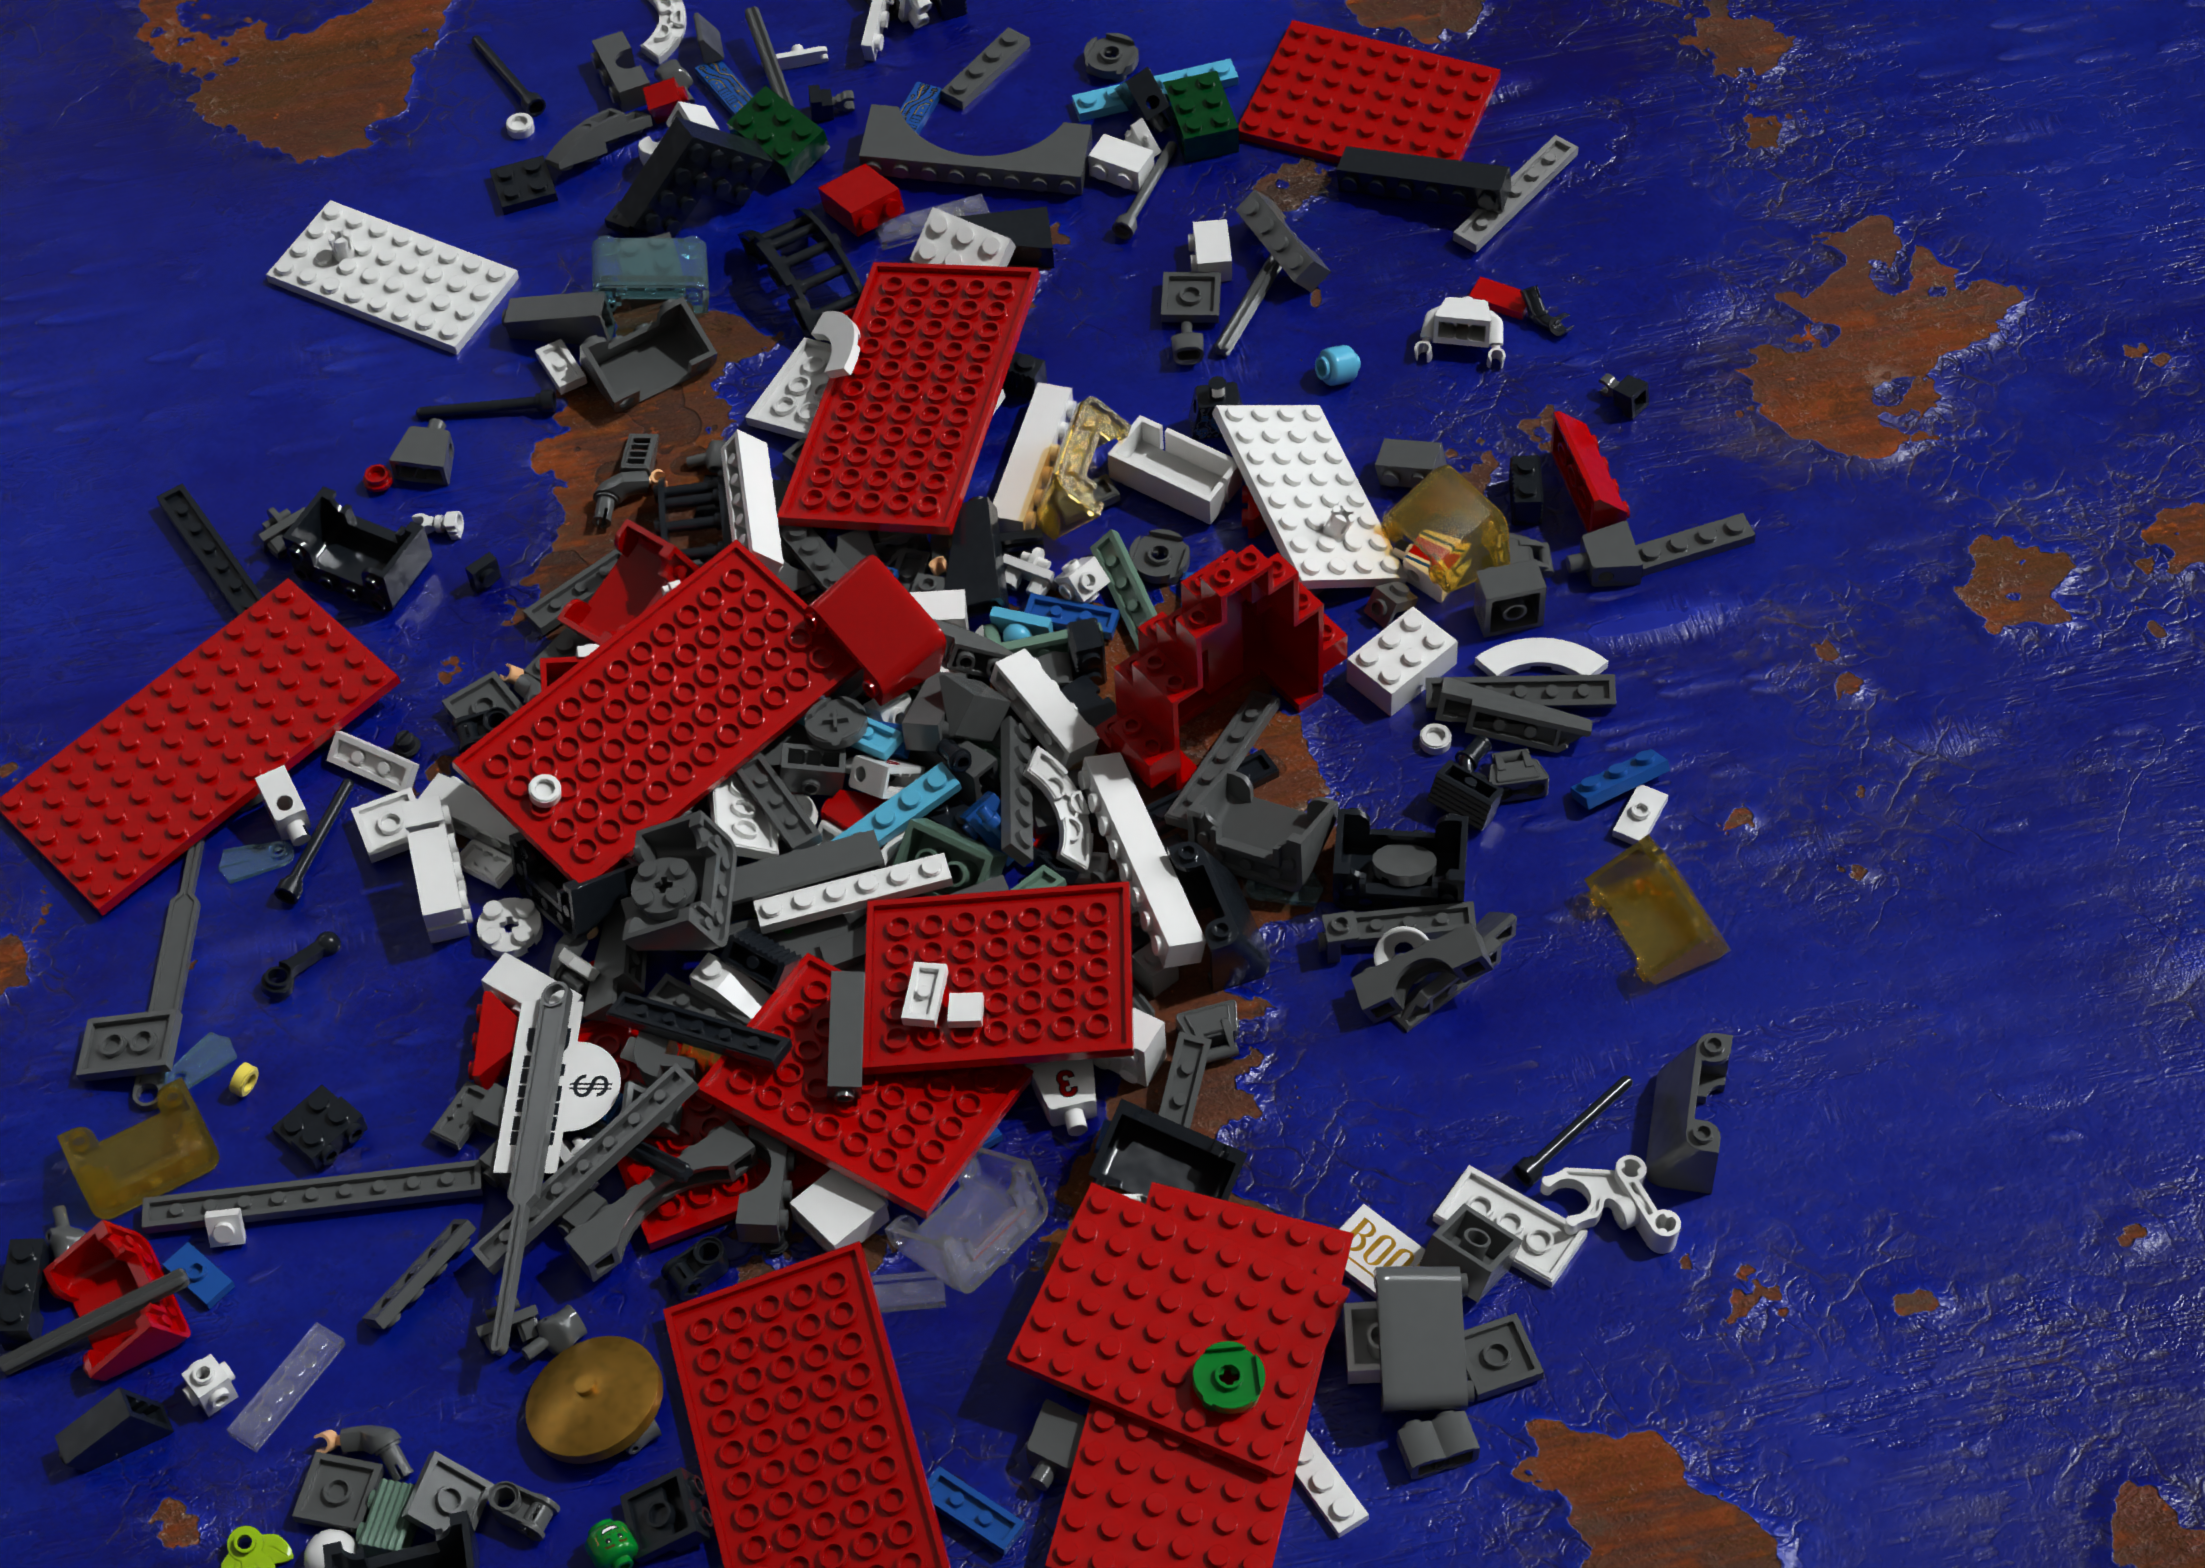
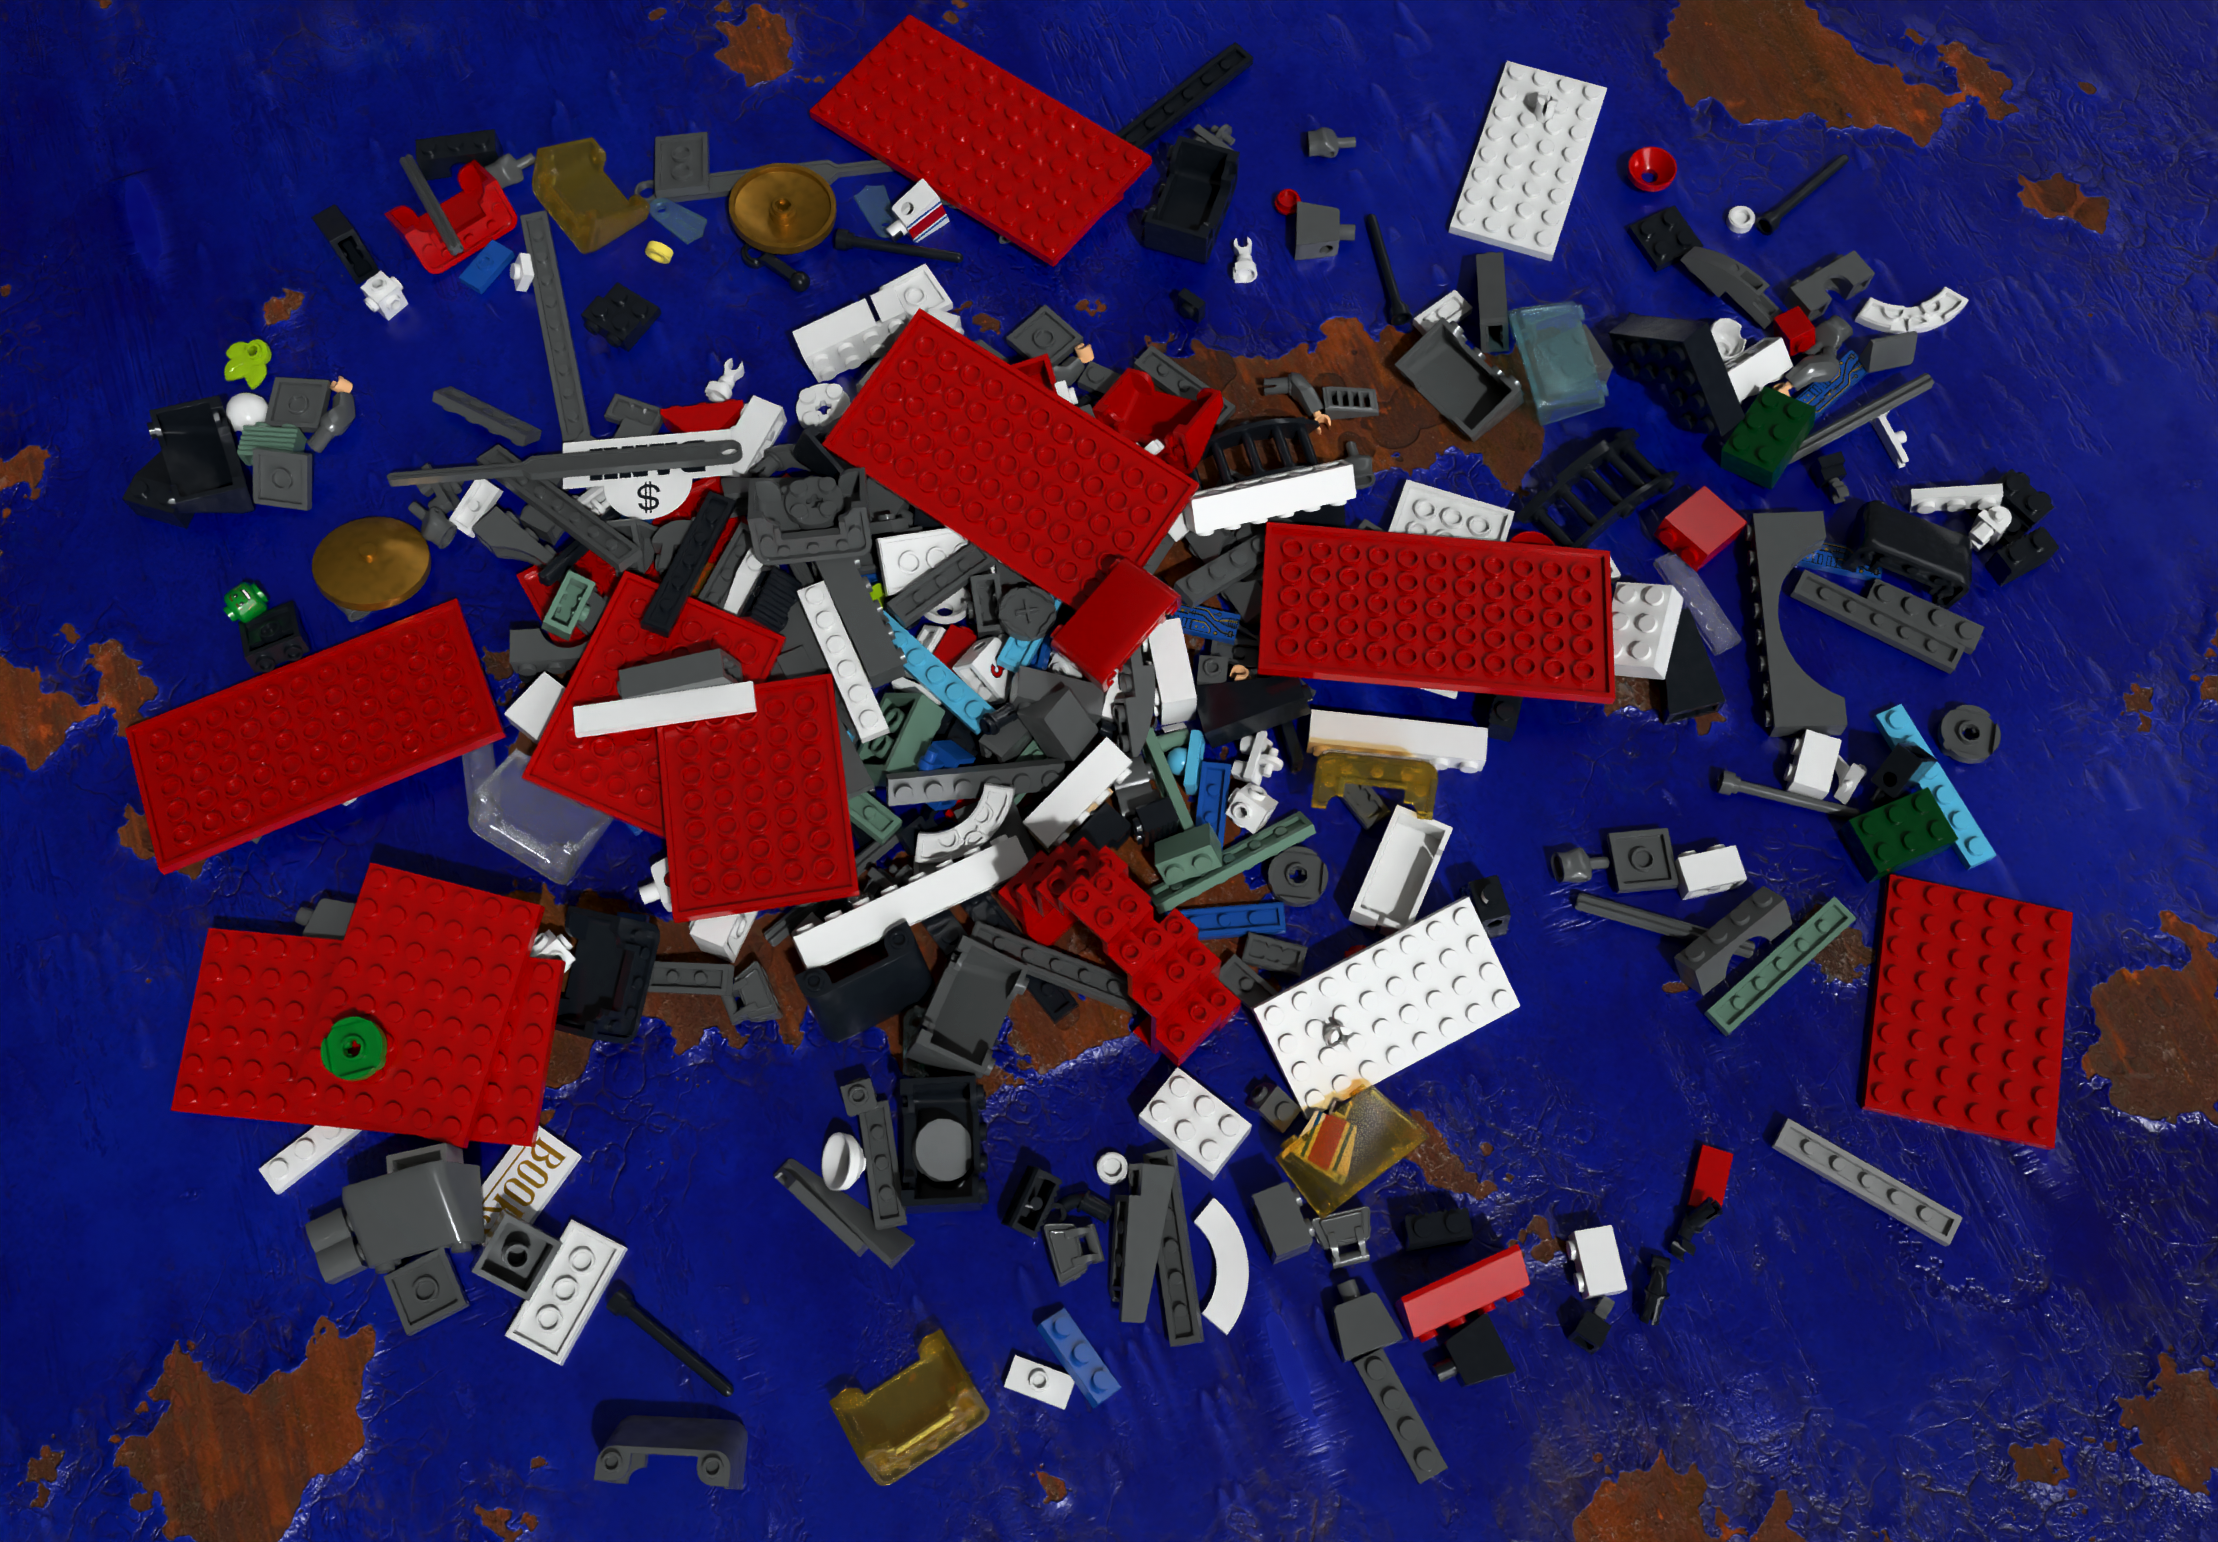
camera: 80 degrees right, 15 degrees up
clear plate [227,1322,346,1453] -> none
white plate [326,731,420,791] -> none
black piece [393,730,421,758] -> none
black piece [450,707,511,755] -> none
dark grey piece [488,1481,561,1542] -> none
white tile [529,774,562,808] -> none
white tile [558,947,600,982] -> none
black piece [661,1236,729,1301] -> none
white tile [811,311,861,378] -> none
white plate [901,962,949,1028] -> none
blue plate [927,1466,1026,1556] -> none
white tile [947,992,984,1028] -> none
medium azure head [1315,345,1361,386] -> none
black brick [1336,146,1512,212] -> none
dark grey arch [1352,923,1494,1024] -> none
dark grey brick [1375,438,1447,490] -> none
white torso [1414,296,1506,369] -> none
white piece [1540,1155,1681,1254] -> none
none -> white plate [449,479,504,538]
none -> sand green brick [542,570,596,641]
none -> white tile [573,681,757,738]
none -> white piece [705,358,745,403]
none -> pearl gold dish [729,163,836,255]
none -> sand green brick [1154,823,1223,886]
none -> dark grey piece [1306,127,1356,158]
none -> black torso [1431,1313,1516,1388]
none -> white brick [1566,1225,1627,1300]
none -> red piece [1627,146,1677,192]
none -> black piece [1638,1254,1671,1326]
none -> sand green plate [1704,896,1857,1036]
none -> dark grey arm [1772,346,1840,397]
none -> dark grey plate [1790,569,1965,674]
none -> black windscreen [1841,500,1972,609]

